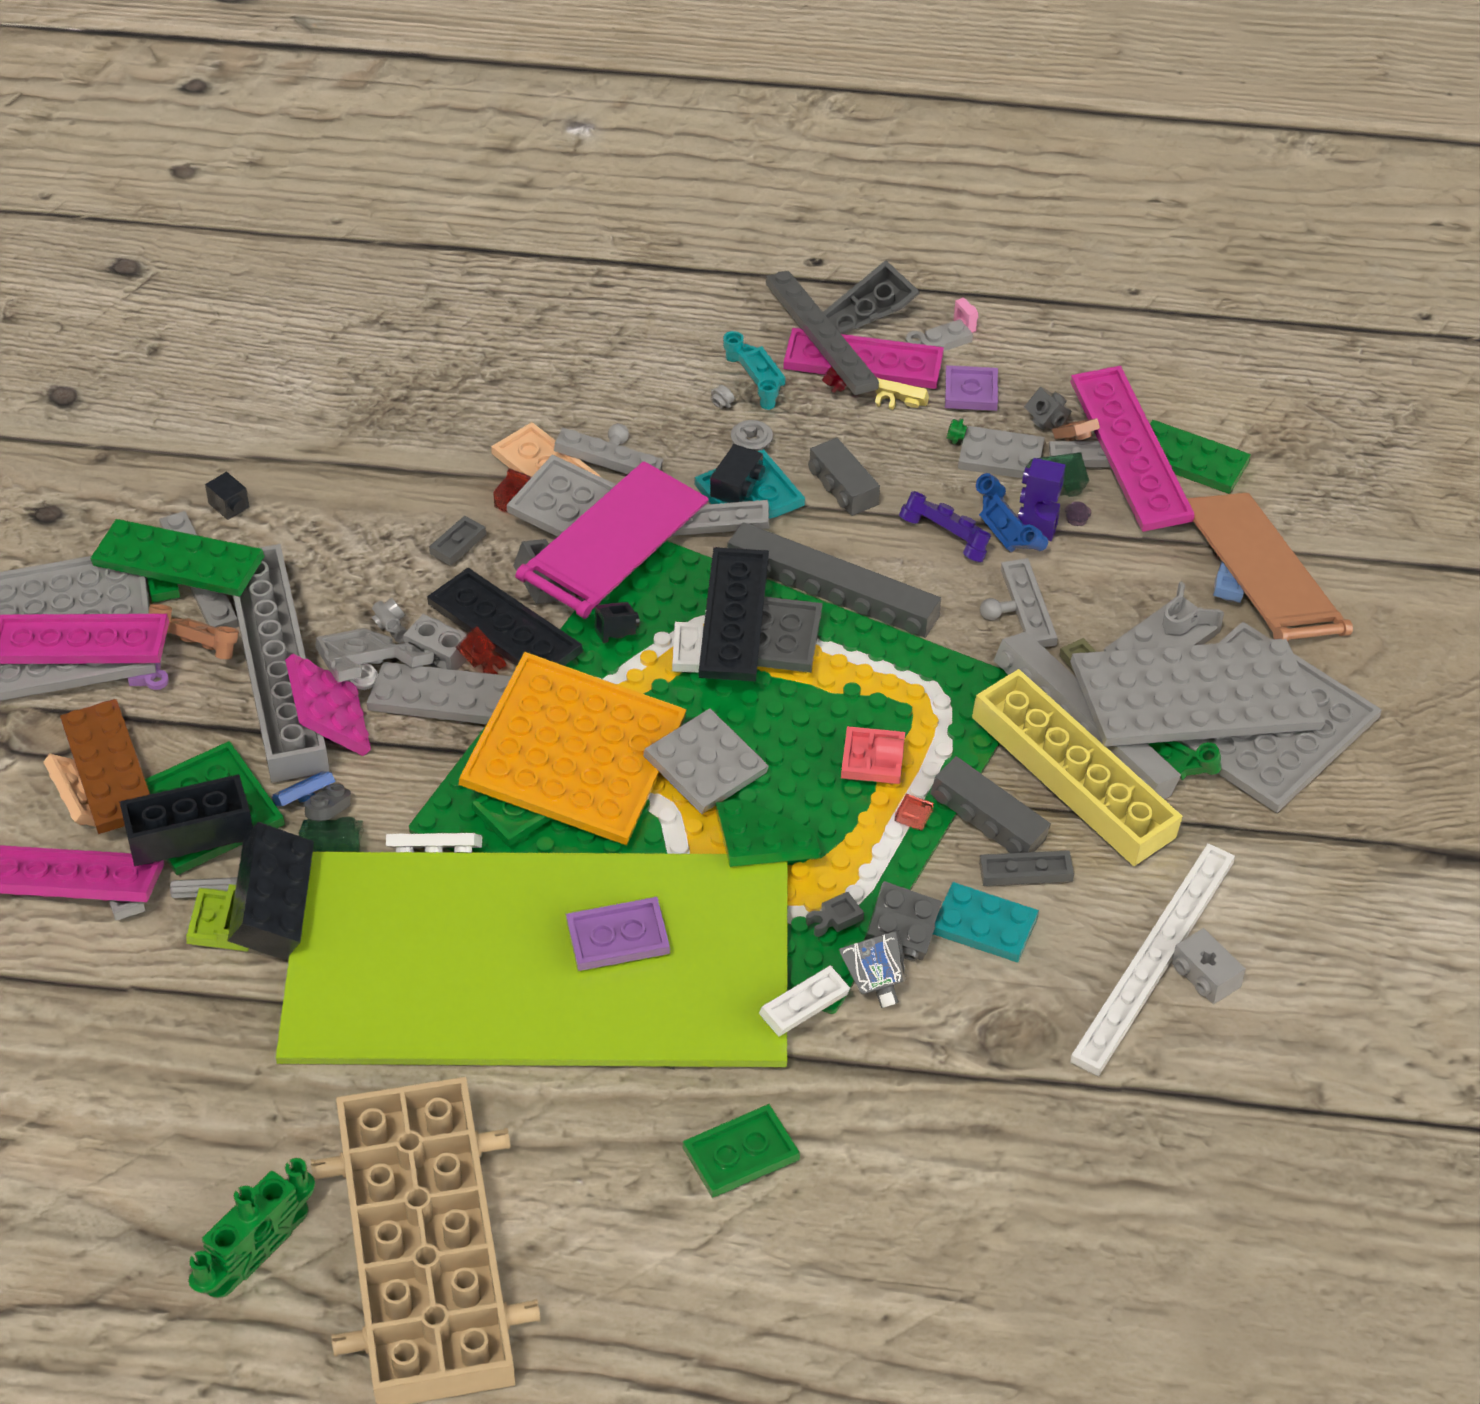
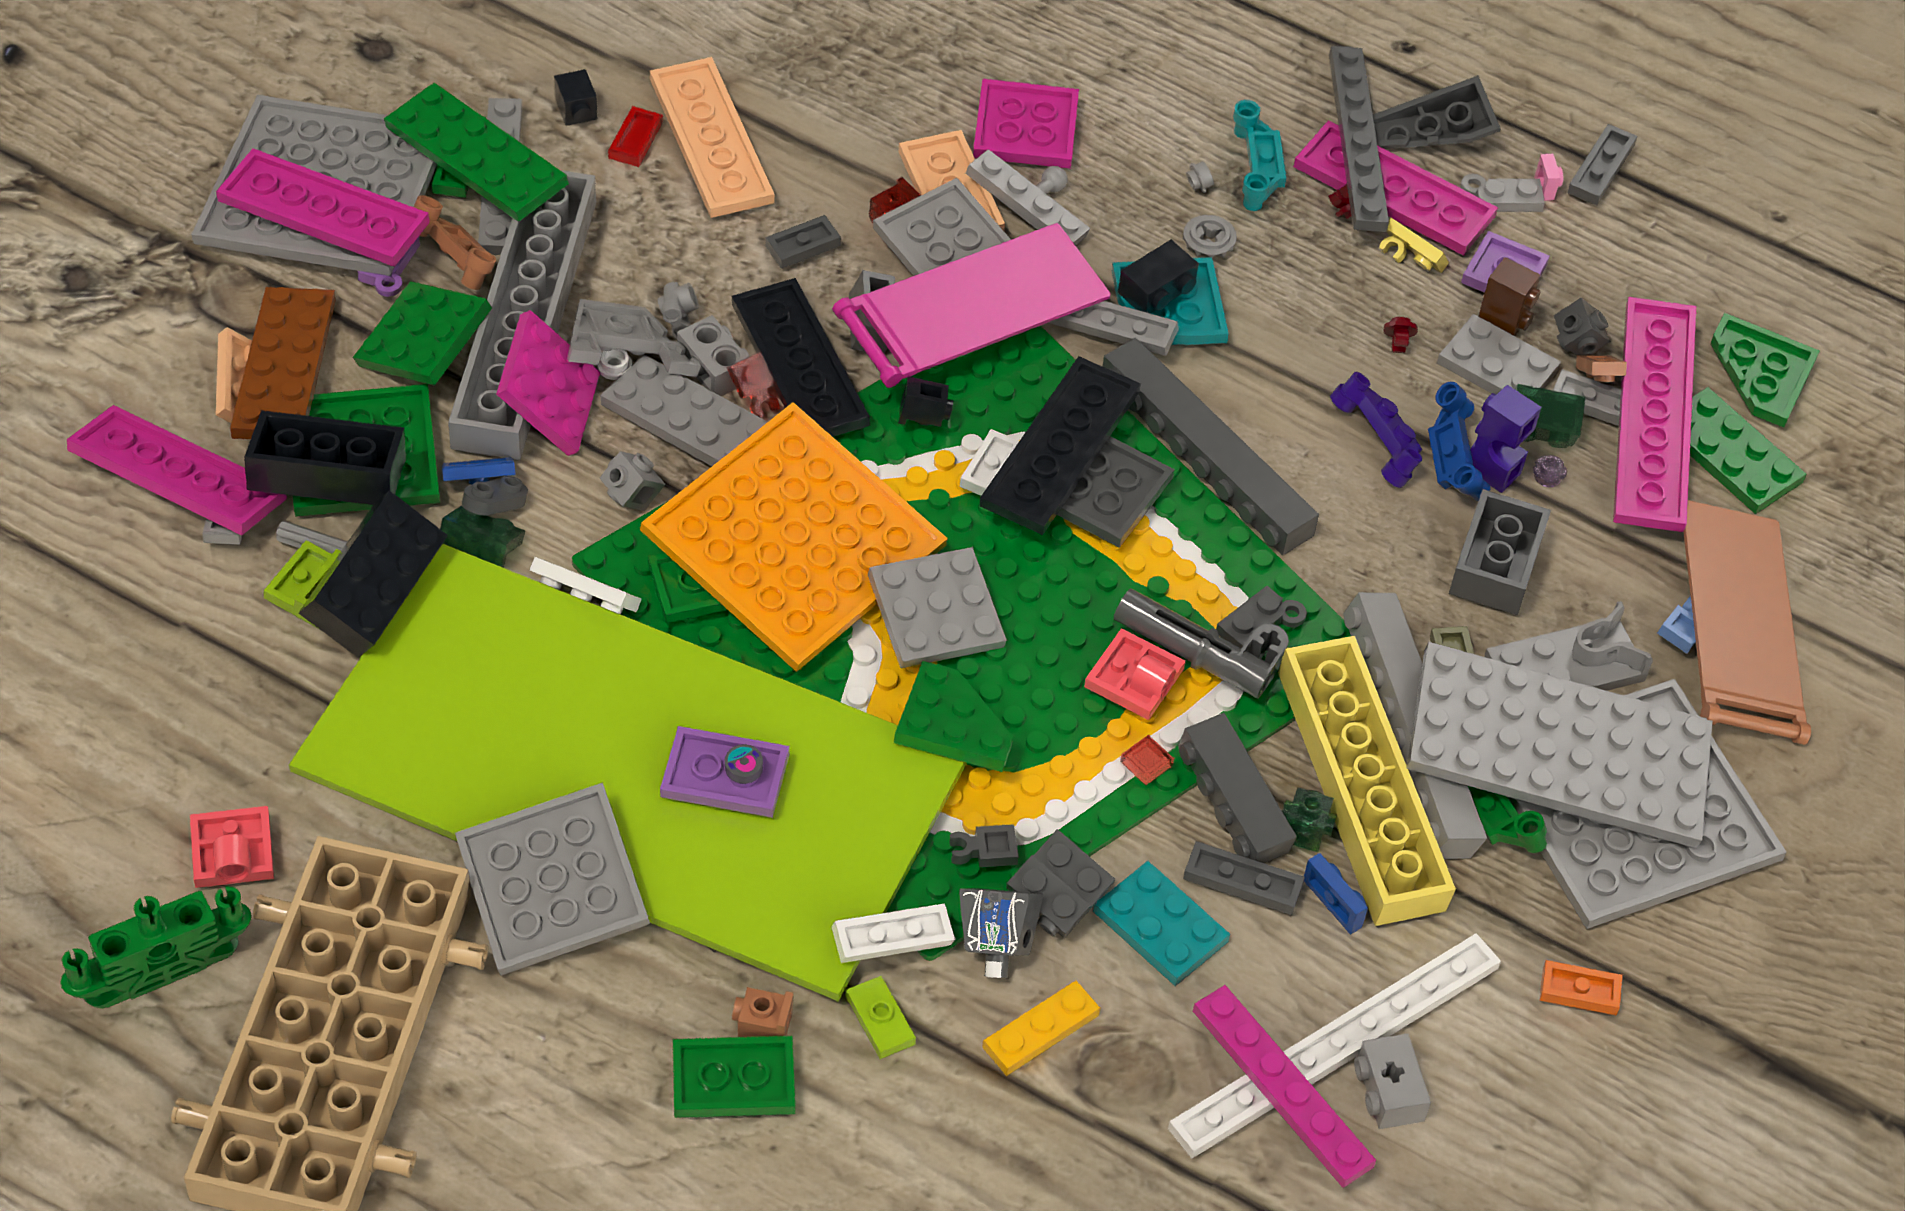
camera: 20 degrees right, 5 degrees up
dark grey brick [808,437,880,516] -> none
green plate [946,418,967,444] -> none
light grey plate [980,558,1057,647] -> none
none -> coral plate [190,806,274,888]
none -> green plate [353,281,492,386]
none -> light grey plate [455,783,650,976]
none -> light grey brick [600,451,665,511]
none -> red tile [608,106,663,167]
none -> light nougat plate [650,57,775,218]
none -> tile [725,744,763,784]
none -> nougat brick [732,987,794,1037]
none -> lime plate [845,976,916,1059]
none -> dark pink plate [973,78,1079,169]
none -> yellow plate [982,980,1100,1076]
none -> dark grey piece [1114,588,1289,699]
none -> dark pink plate [1193,985,1376,1188]
none -> dark grey hinge [1216,586,1307,649]
none -> clear green brick [1282,787,1337,852]
none -> blue plate [1304,853,1368,935]
none -> dark red plate [1383,317,1418,353]
none -> dark grey brick [1449,489,1551,615]
none -> reddish brown brick [1478,257,1541,336]
none -> orange plate [1539,960,1623,1016]
none -> dark grey plate [1567,124,1638,206]
none -> green plate [1710,312,1820,428]

